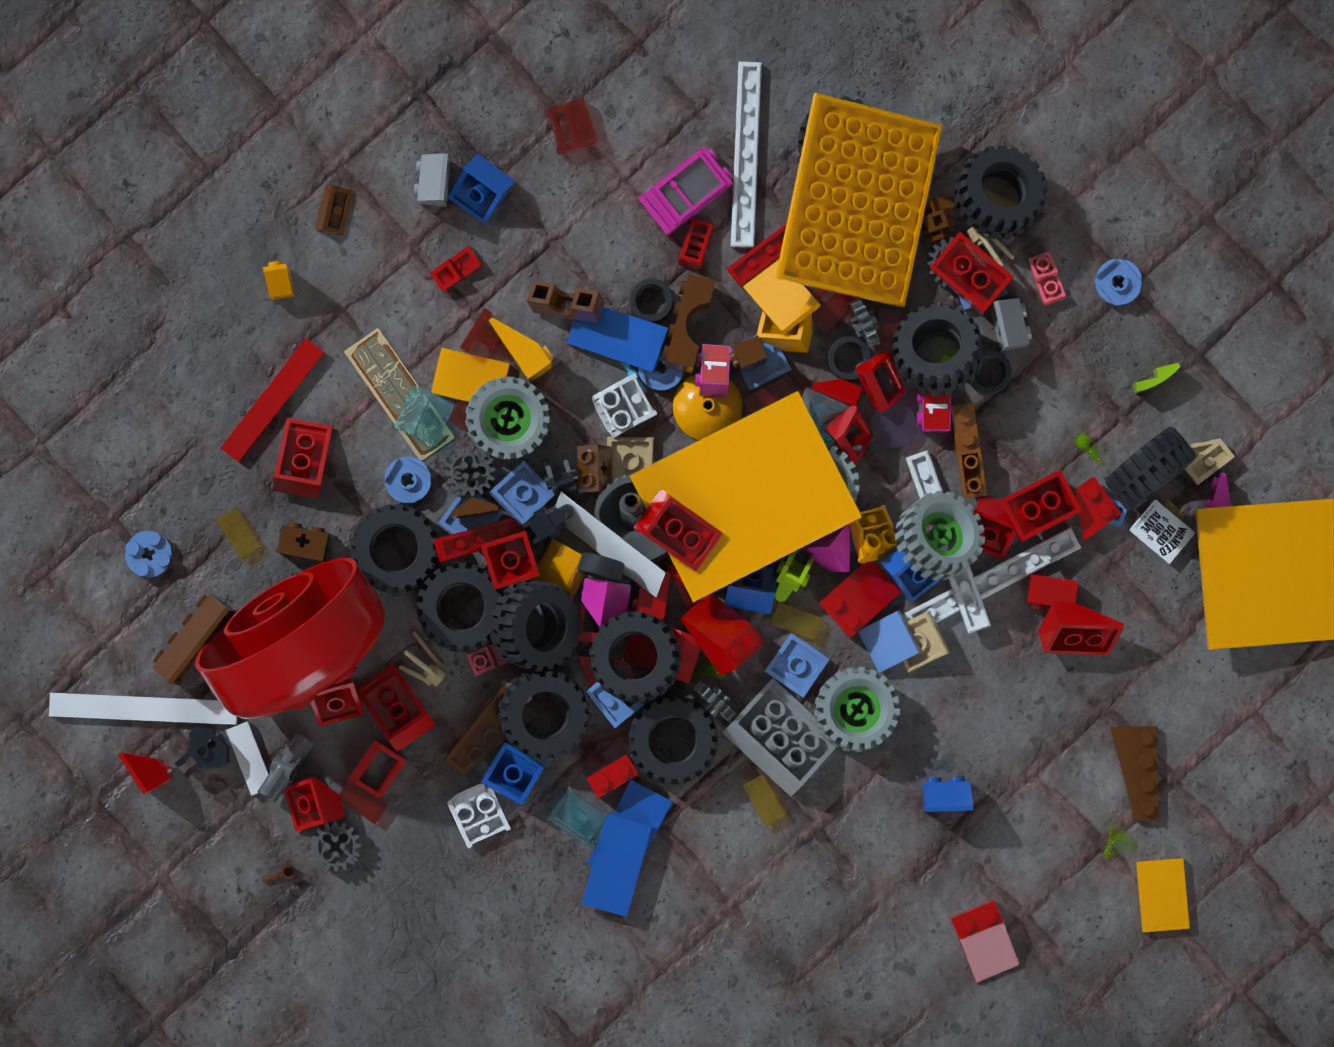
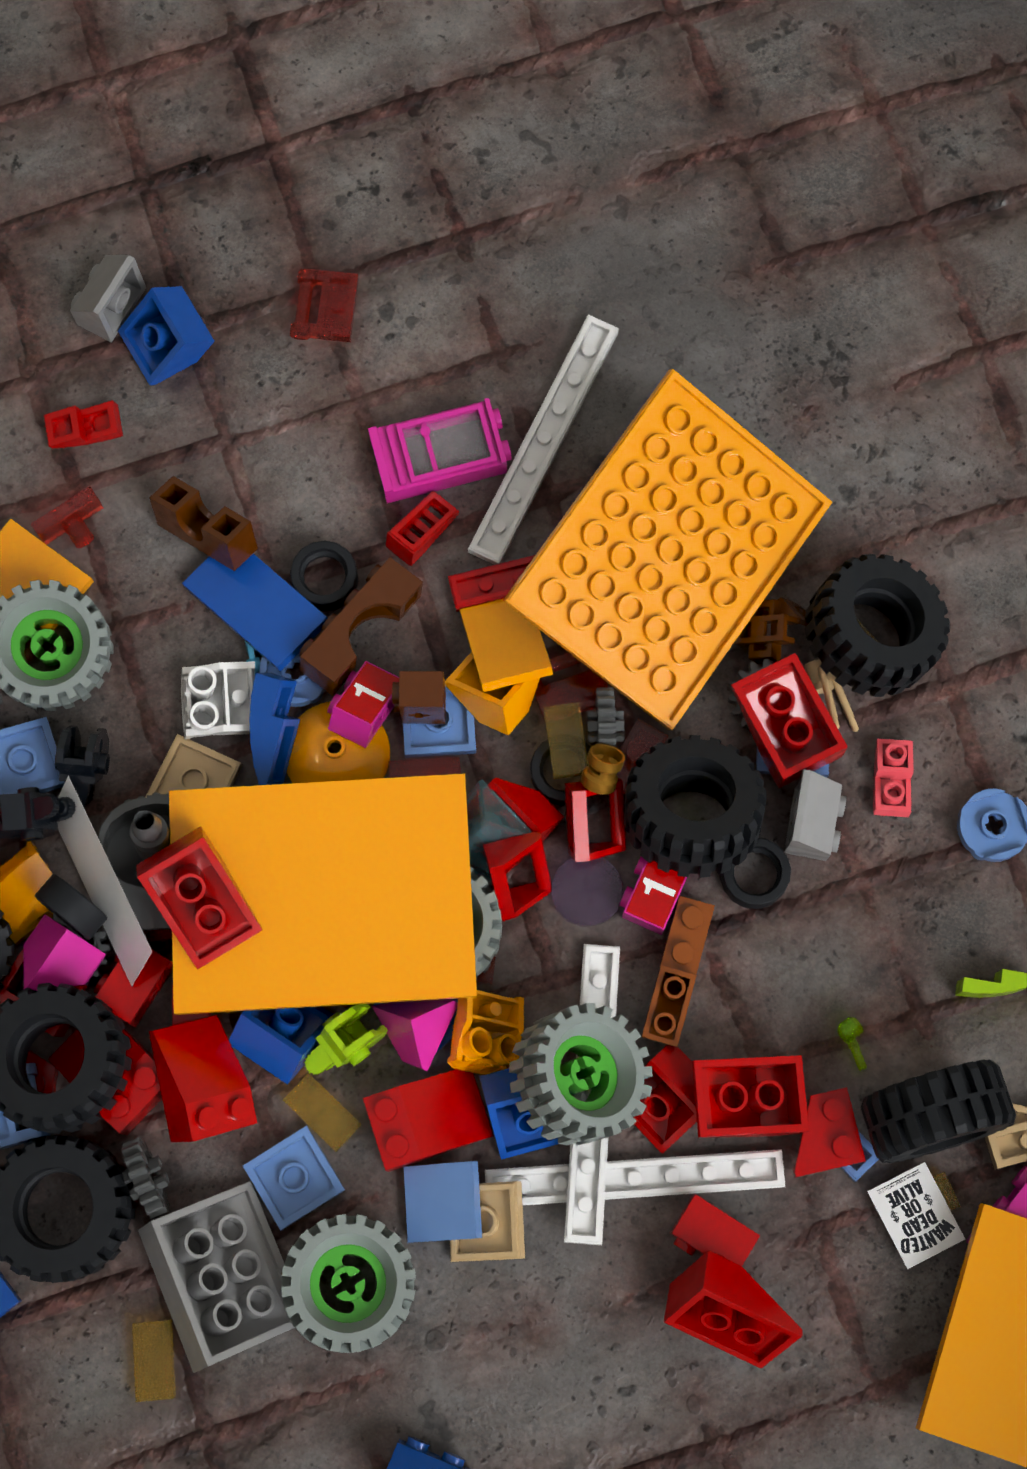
camera: 25 degrees right, 10 degrees down
light orange slope [489,318,554,382] -> none
reddish brown brick [577,444,612,494] -> none
clear neon green hand [692,664,726,681] -> none
none -> blue slope [249,672,300,785]
none -> clear yellow tile [543,702,588,779]
none -> pearl gold wheel [581,744,625,795]

